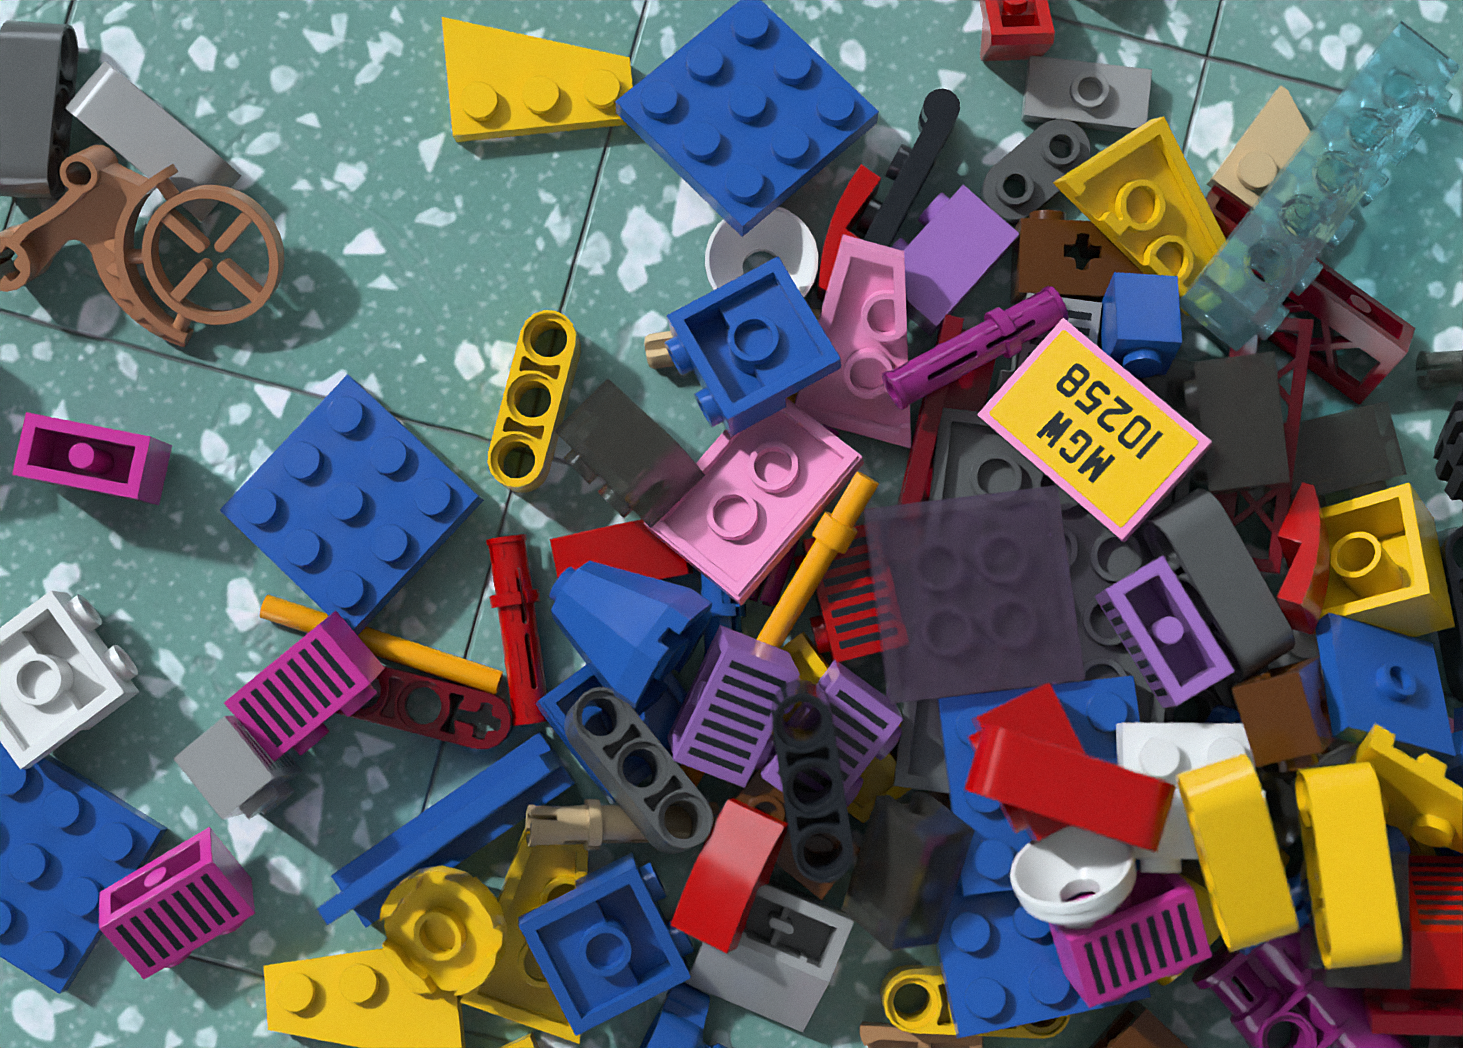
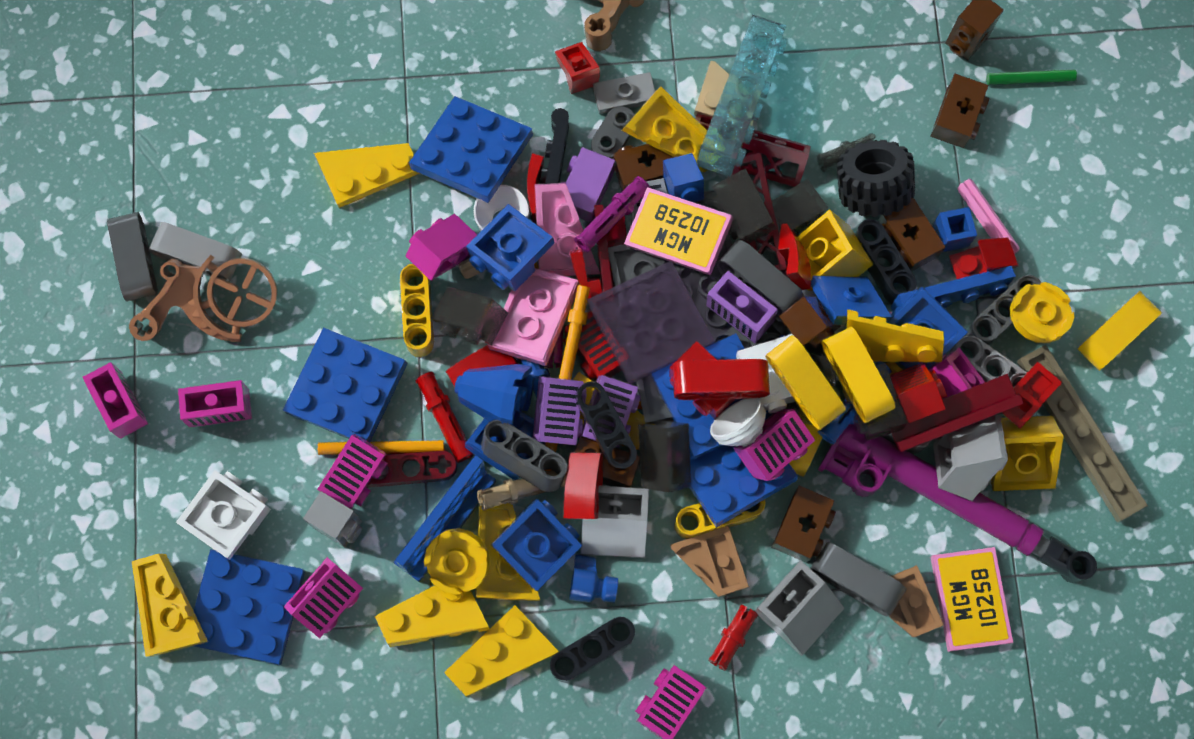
camera: 25 degrees left, 10 degrees down
none -> dark pink brick [405,214,477,281]
none -> red slope [569,249,605,311]

